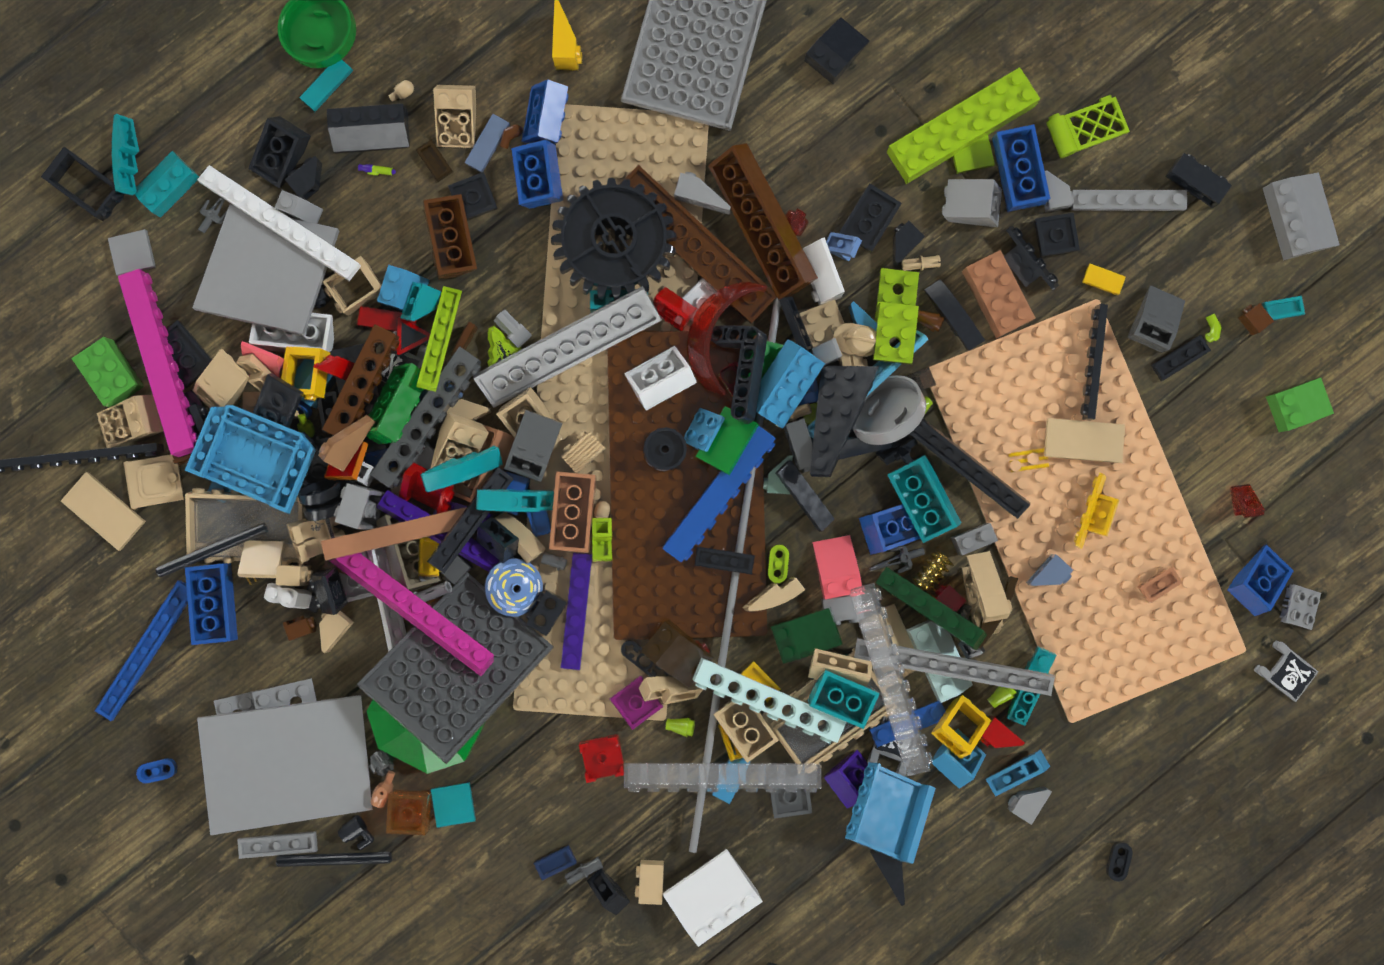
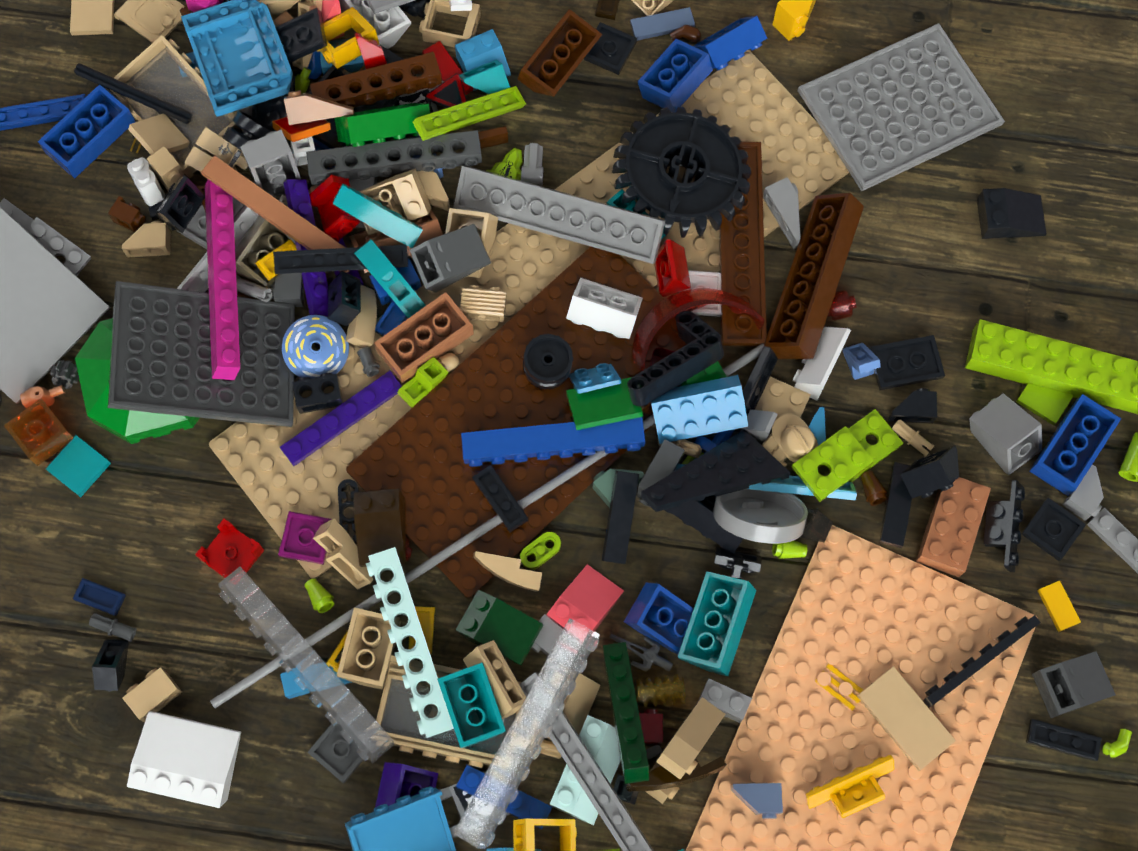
camera: 45 degrees right, 15 degrees down
black plate [909,418,1030,519] -> none
none -> black slope [900,445,959,499]

